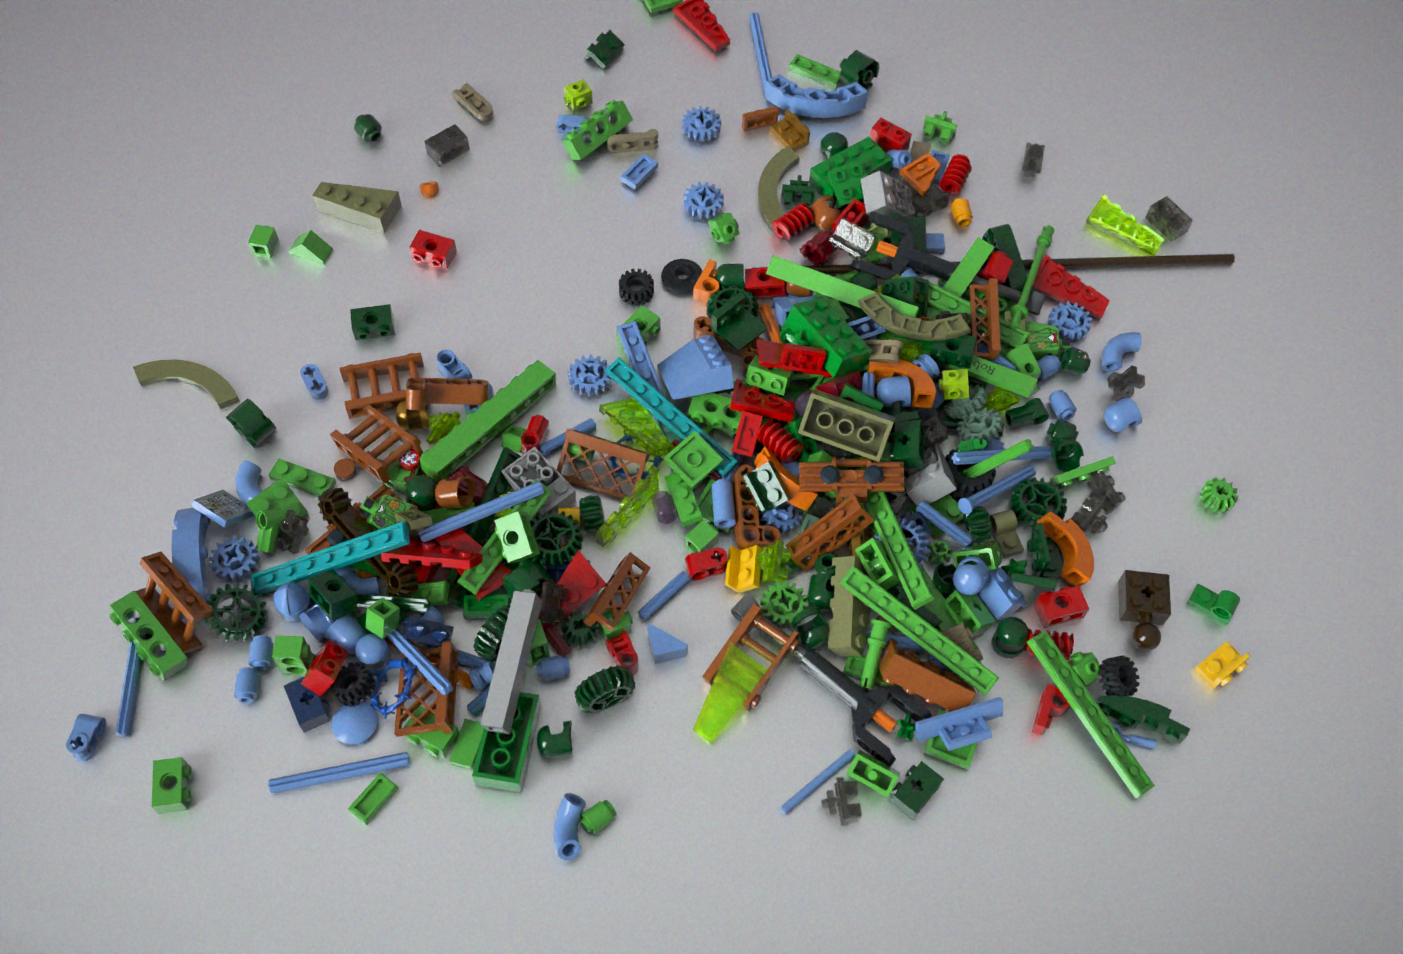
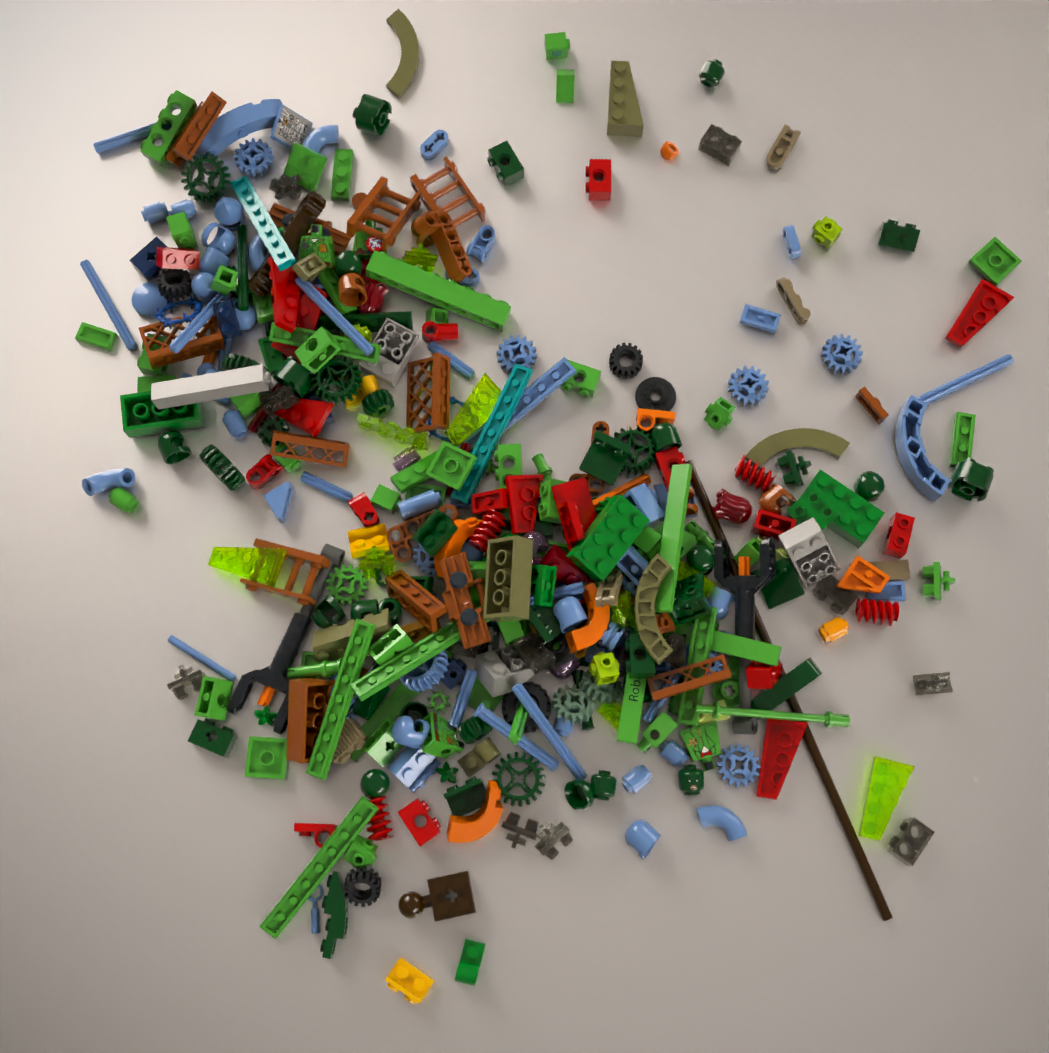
camera: 75 degrees right, 15 degrees up
medium blue piece [66,713,106,762] -> none
bright green brick [152,757,192,814] -> none
bright green piece [256,508,286,553] -> none
dark green brick [308,569,358,621] -> none
bright green brick [561,100,633,160] -> none
medium blue slope [657,335,734,400] -> none
pearl gold bracket [770,110,810,151] -> none
green plant [786,331,809,346] -> none
clear smoke bracket [828,218,877,260] -> none
medium blue brick [886,150,911,169] -> none
dark green brick [891,420,926,469] -> none
medium blue bracket [915,697,1003,751] -> none
medium blue tile [926,233,945,253] -> none
green piece [957,438,987,452] -> none
dark green piece [1005,398,1049,428] -> none
dark green tile [1011,573,1057,590] -> none
bright green plate [1050,456,1116,488] -> none
clear smoke hips [1107,365,1145,401] -> none
bright green gear [1200,477,1239,513] -> none

